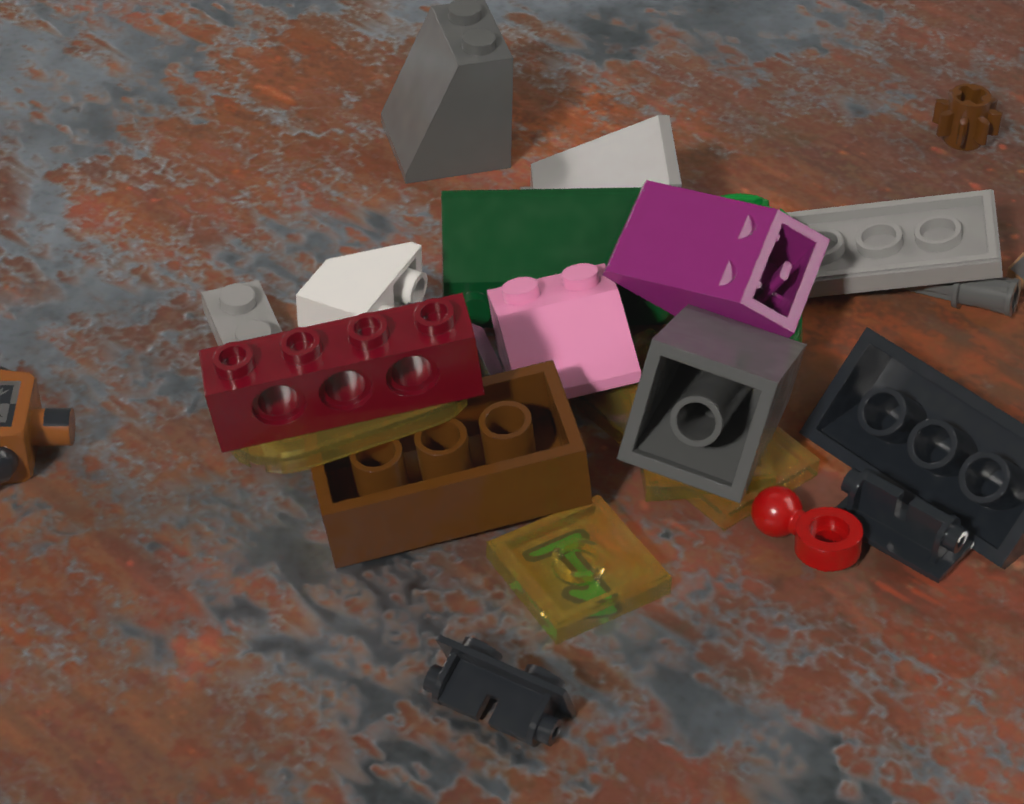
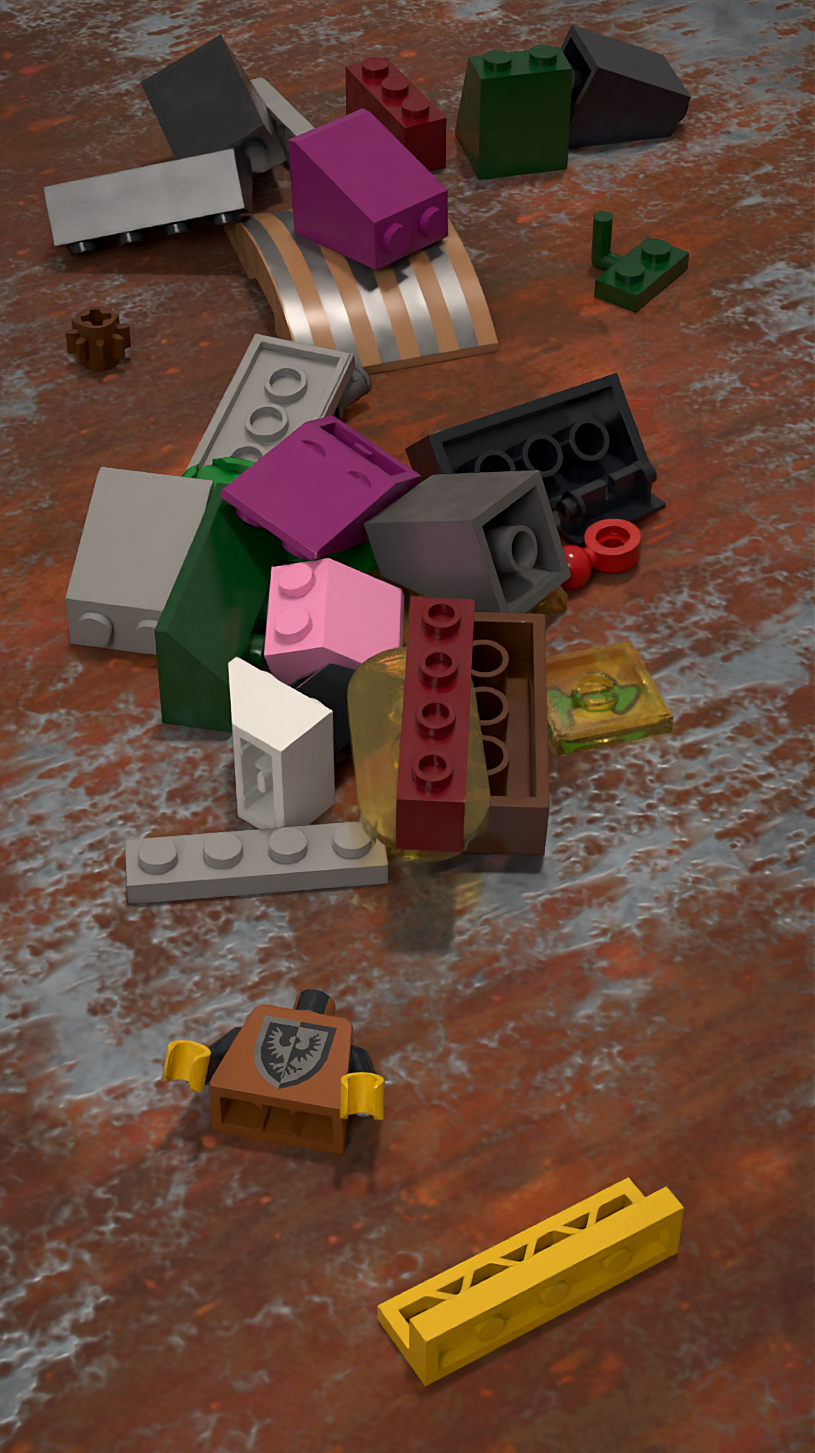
camera: 75 degrees left, 0 degrees up
black hinge [423,634,577,748] -> none

